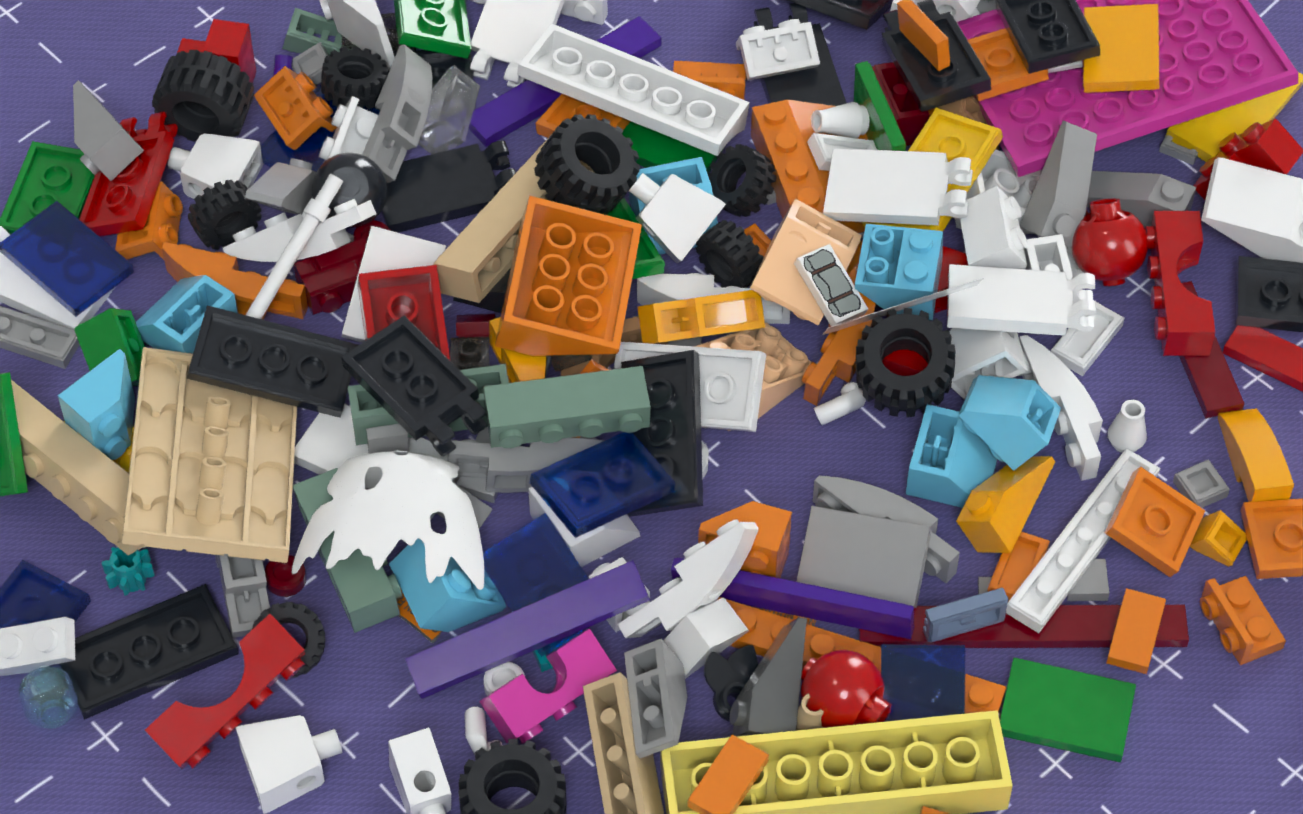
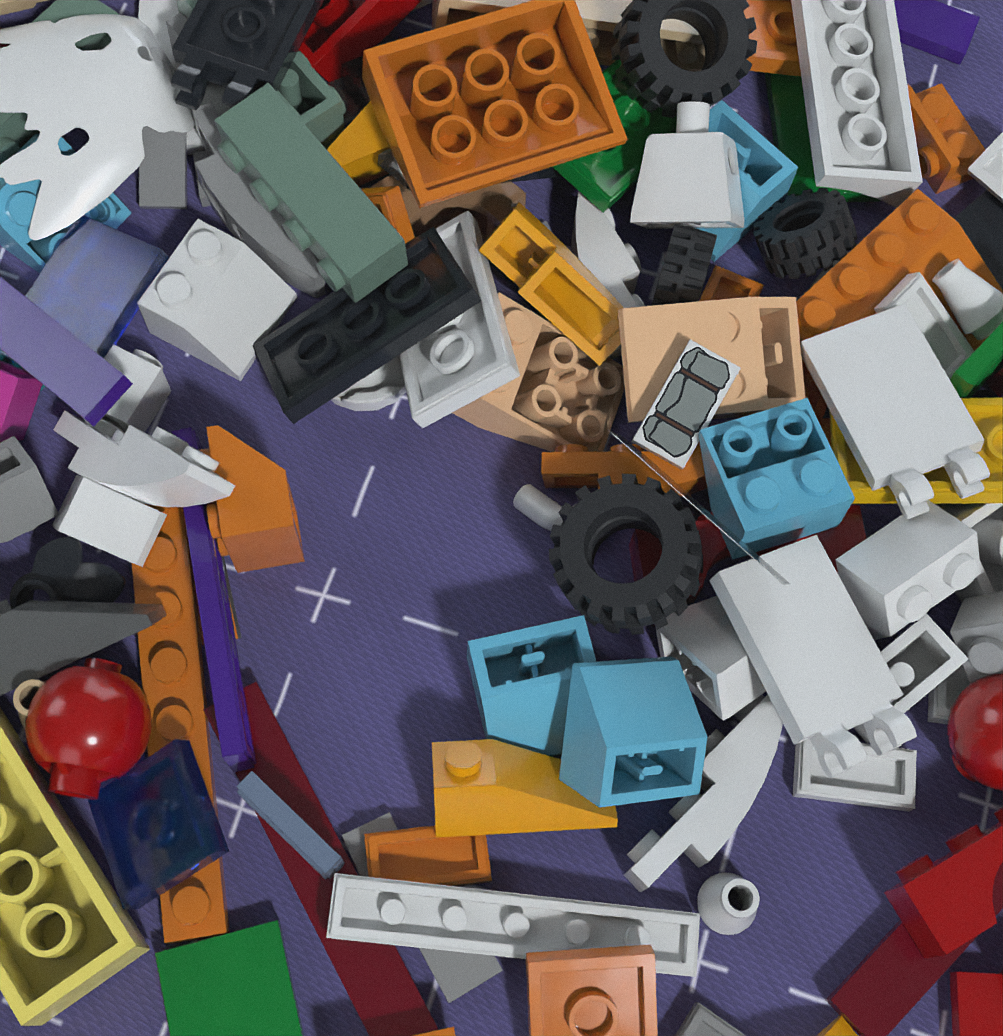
camera: 55 degrees right, 15 degrees up
clear blue tile [529,432,676,538] -> none
light grey tile [796,506,932,608] -> none
light grey slope [813,475,960,583] -> none

